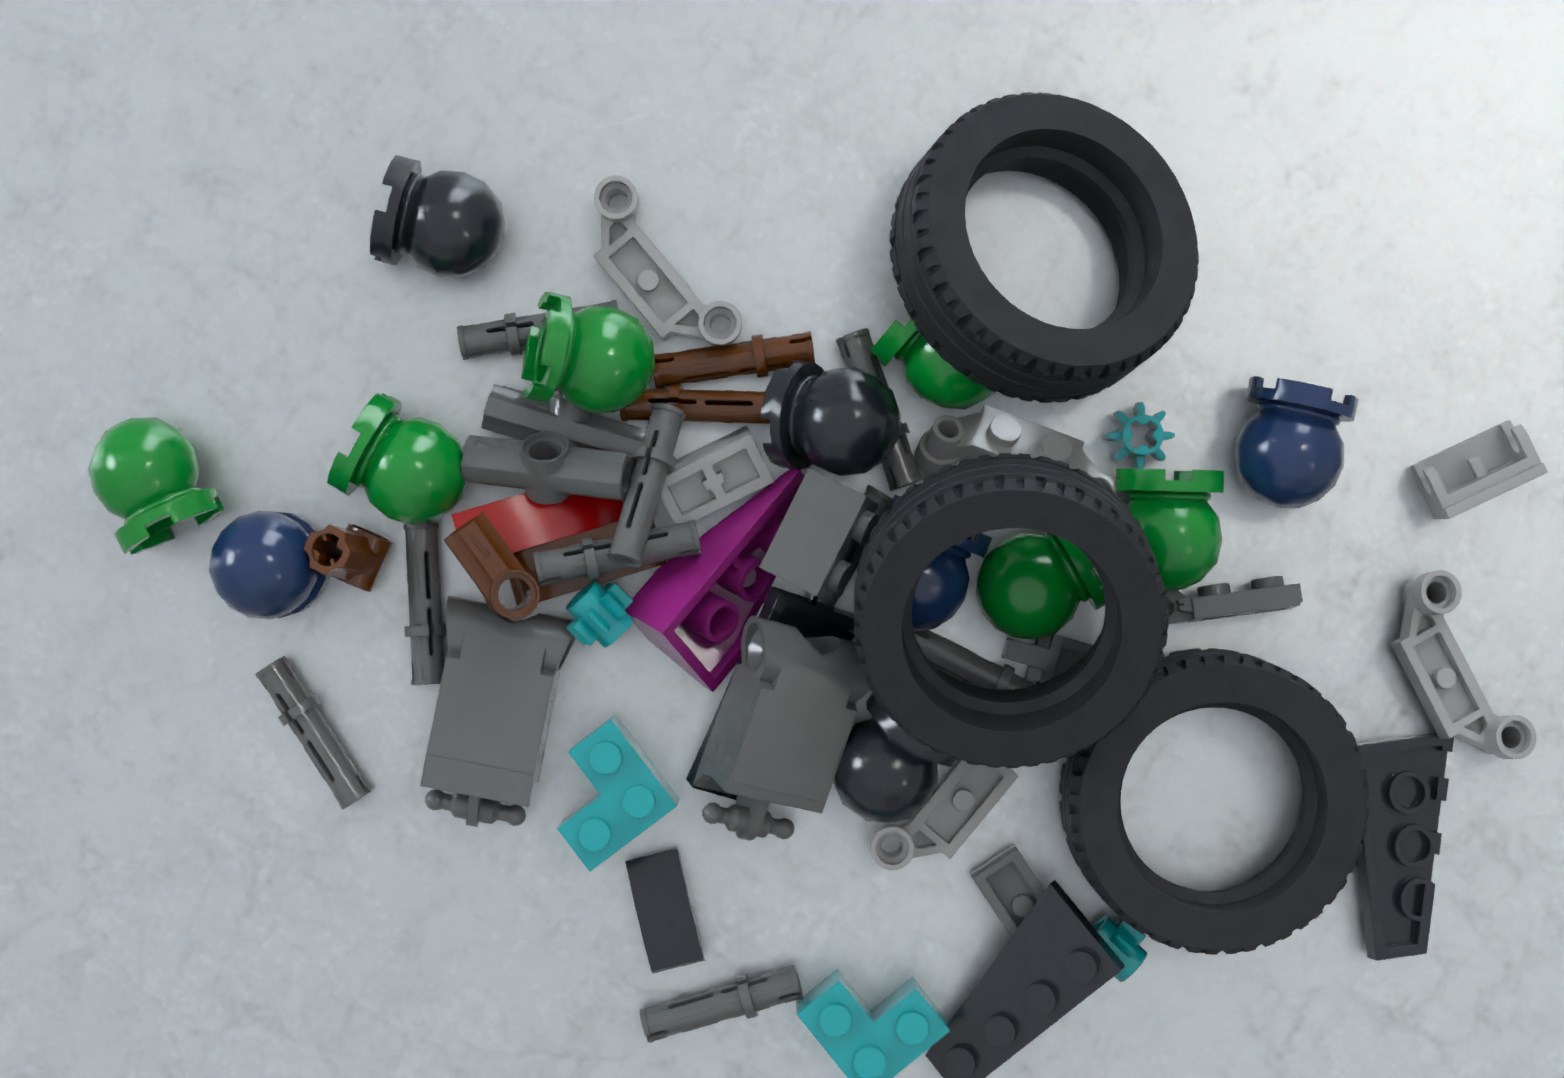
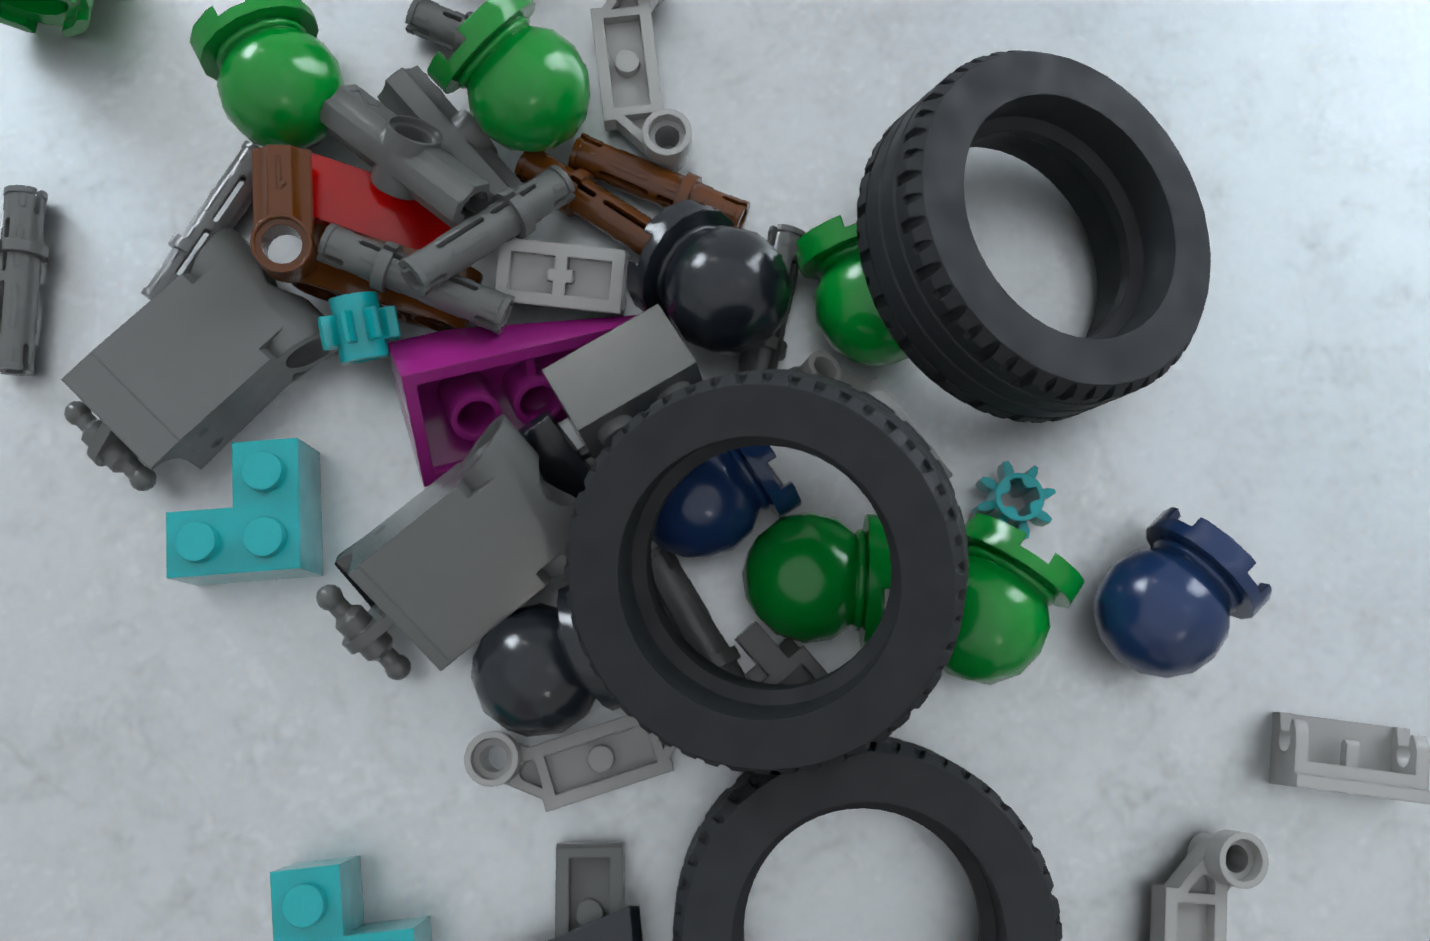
camera: 30 degrees right, 10 degrees down
dark blue tile [209,511,330,619] -> none
reddish brown piece [304,523,393,592] -> none
black slope [625,849,705,973] -> none
dark grey pin [640,965,804,1043] -> none
dark grey hinge [1166,576,1303,624] -> none

